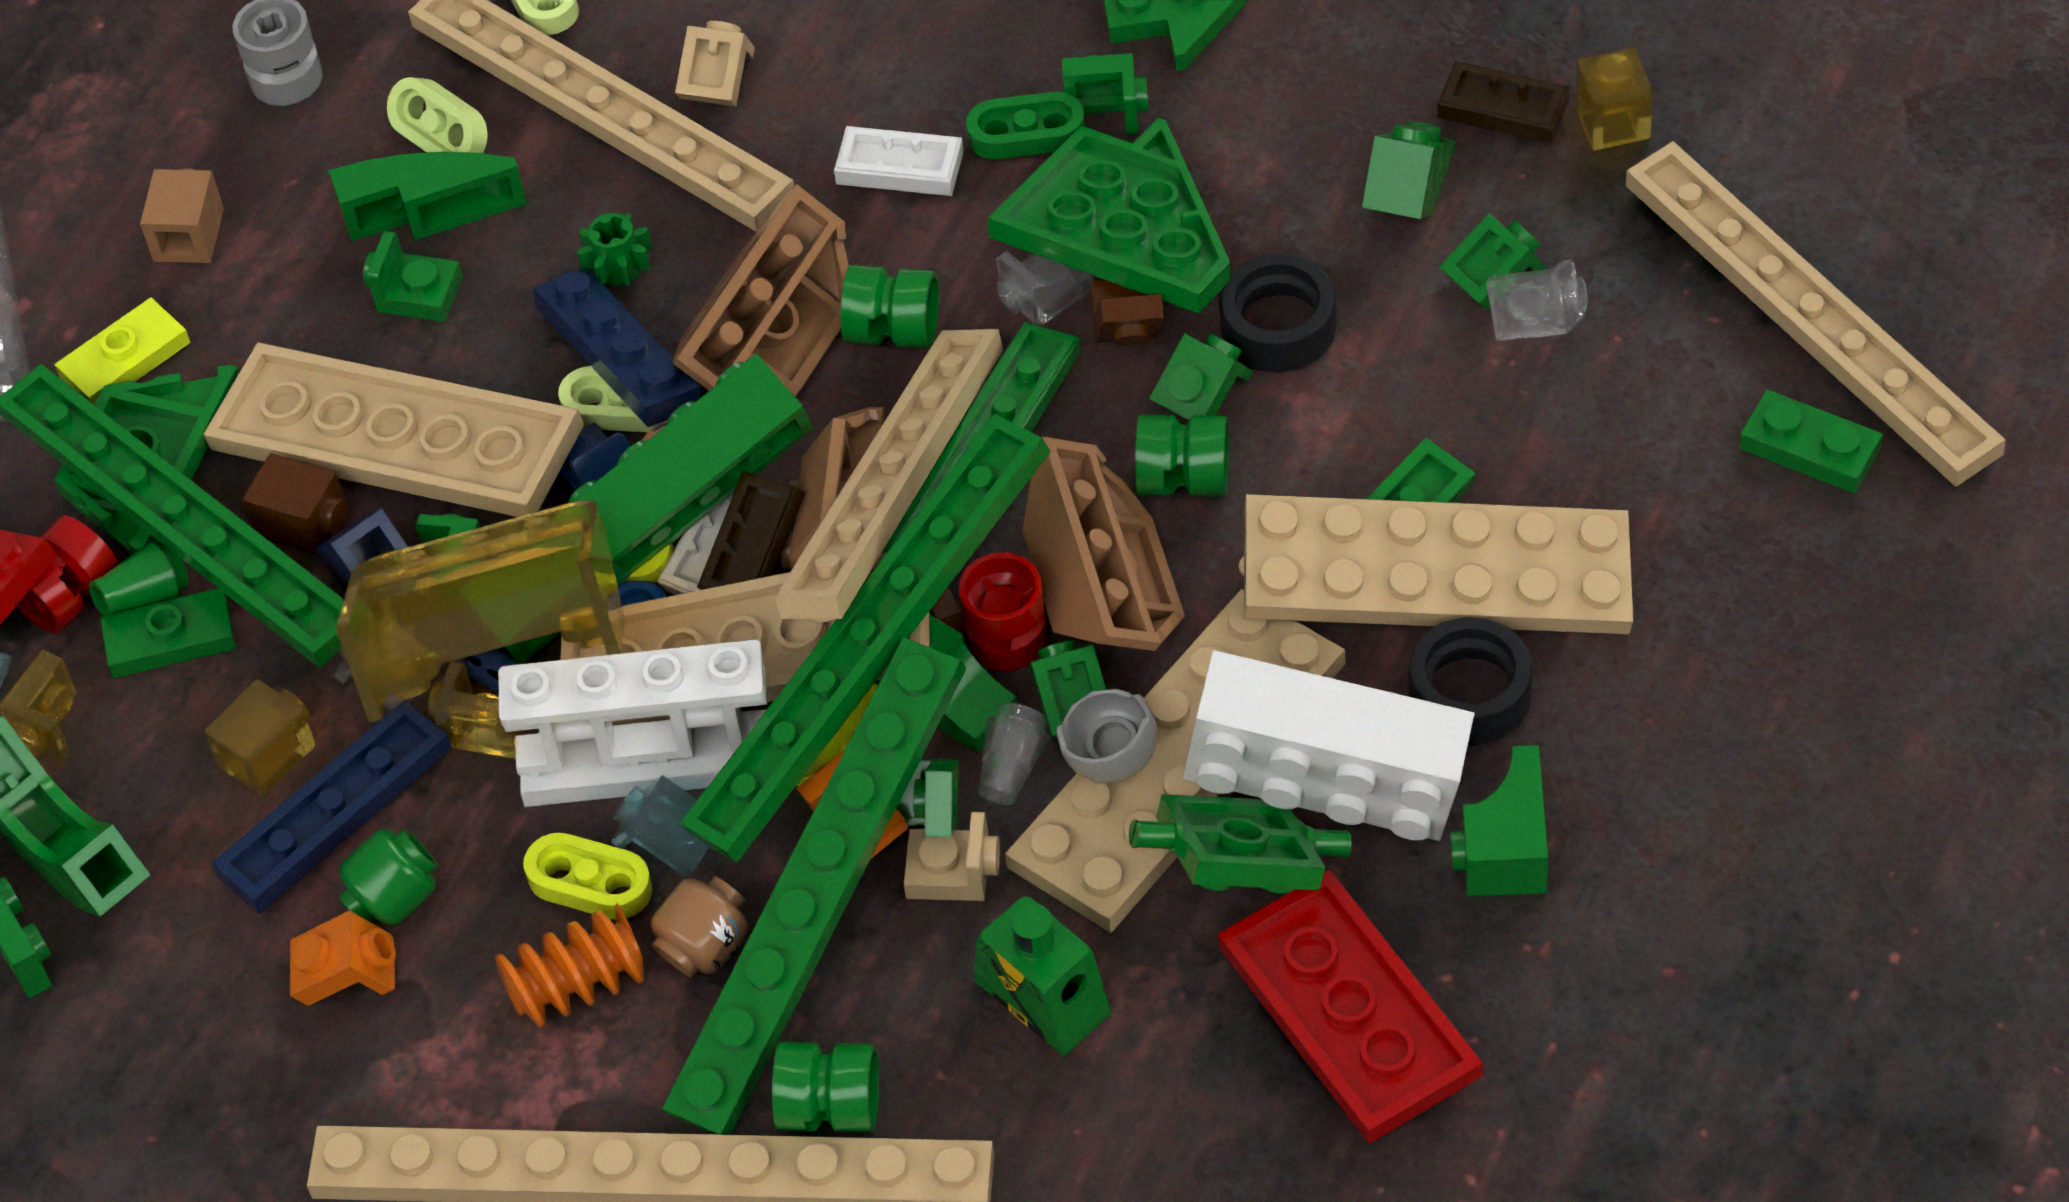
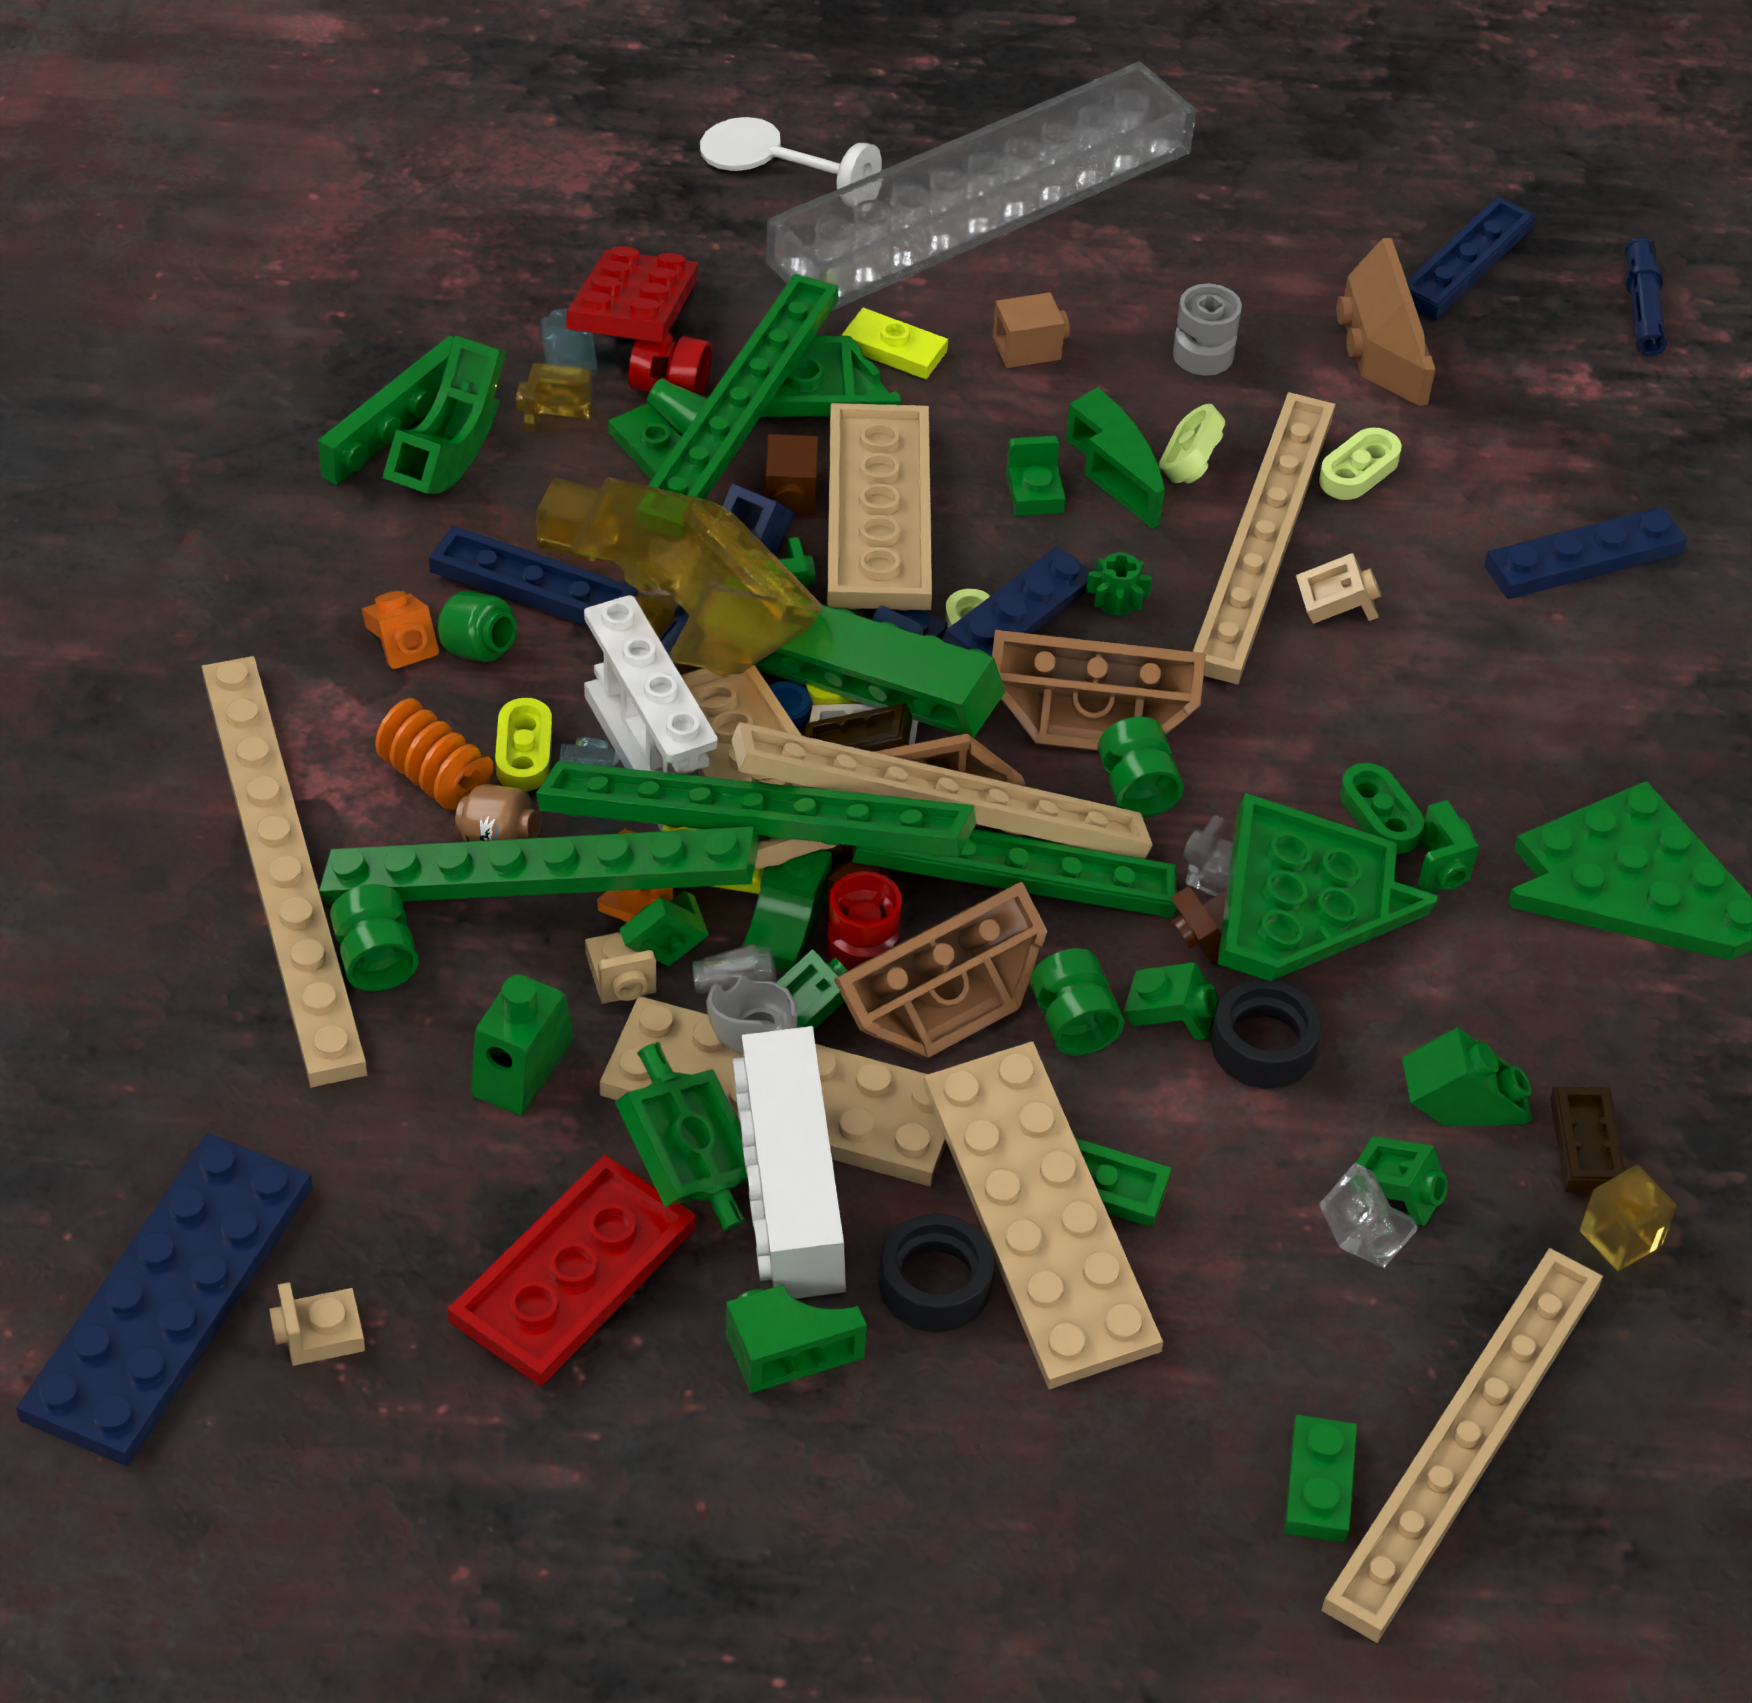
camera: 60 degrees right, 5 degrees down
white plate [834,126,964,196] -> none

